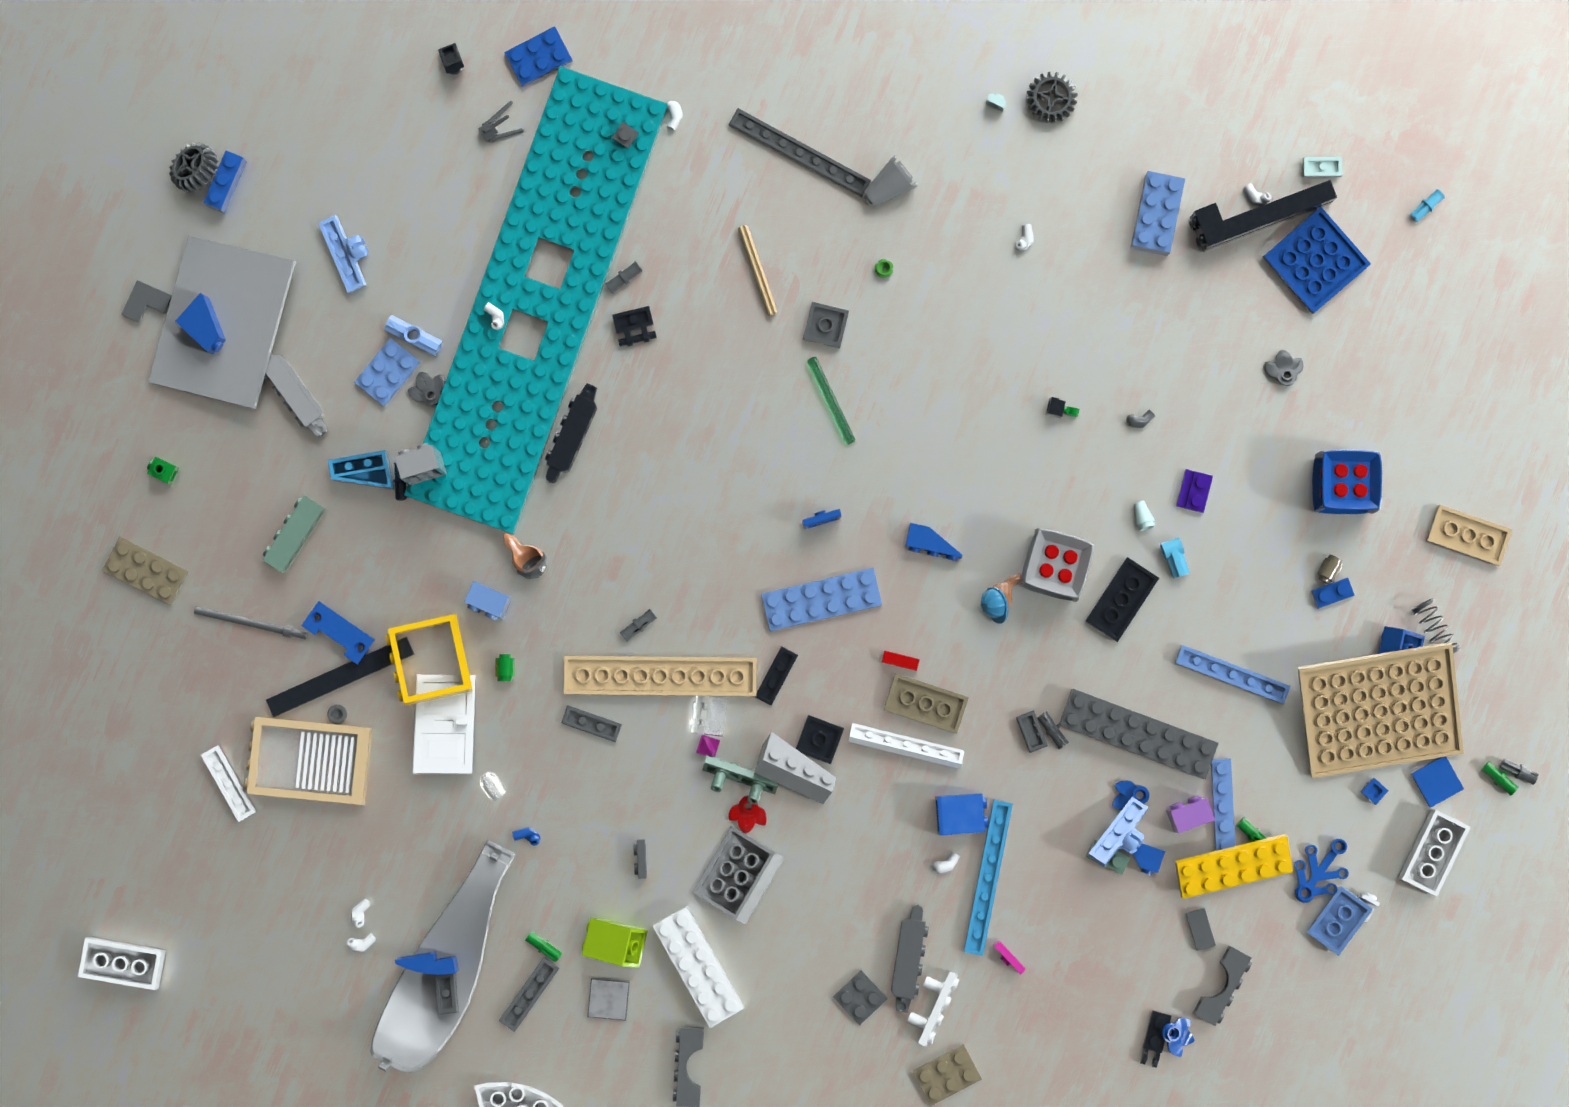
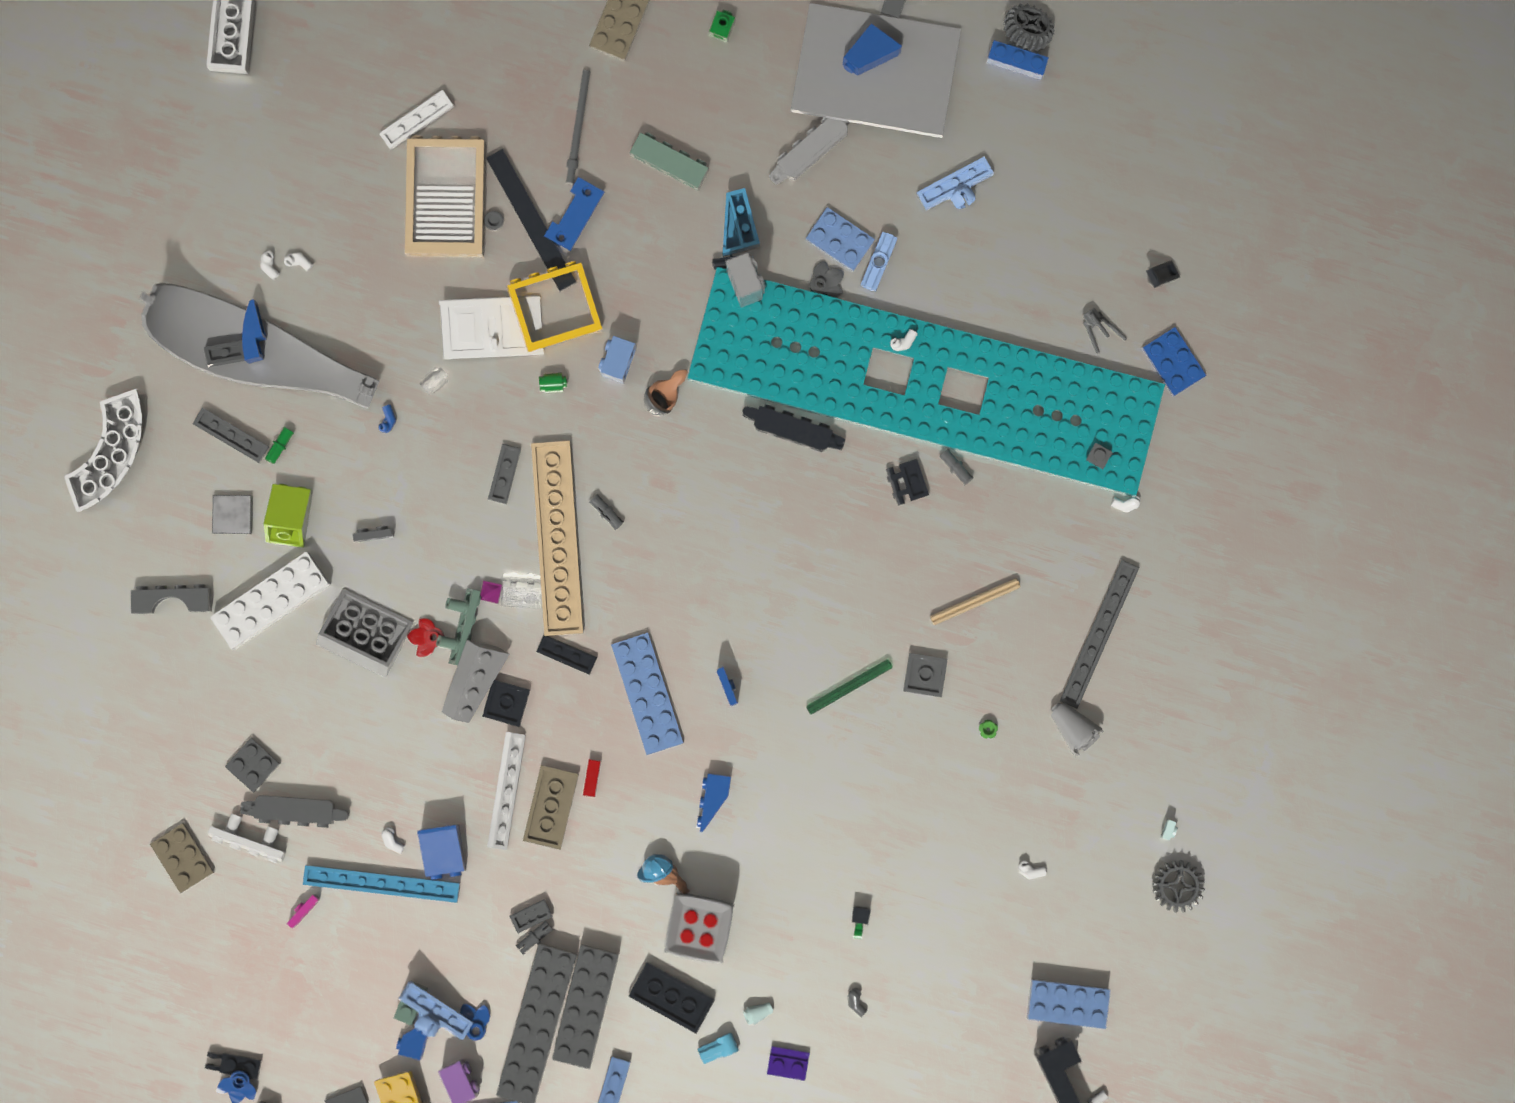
camera: 90 degrees right, 0 degrees up
none -> dark grey brick [552,944,619,1069]

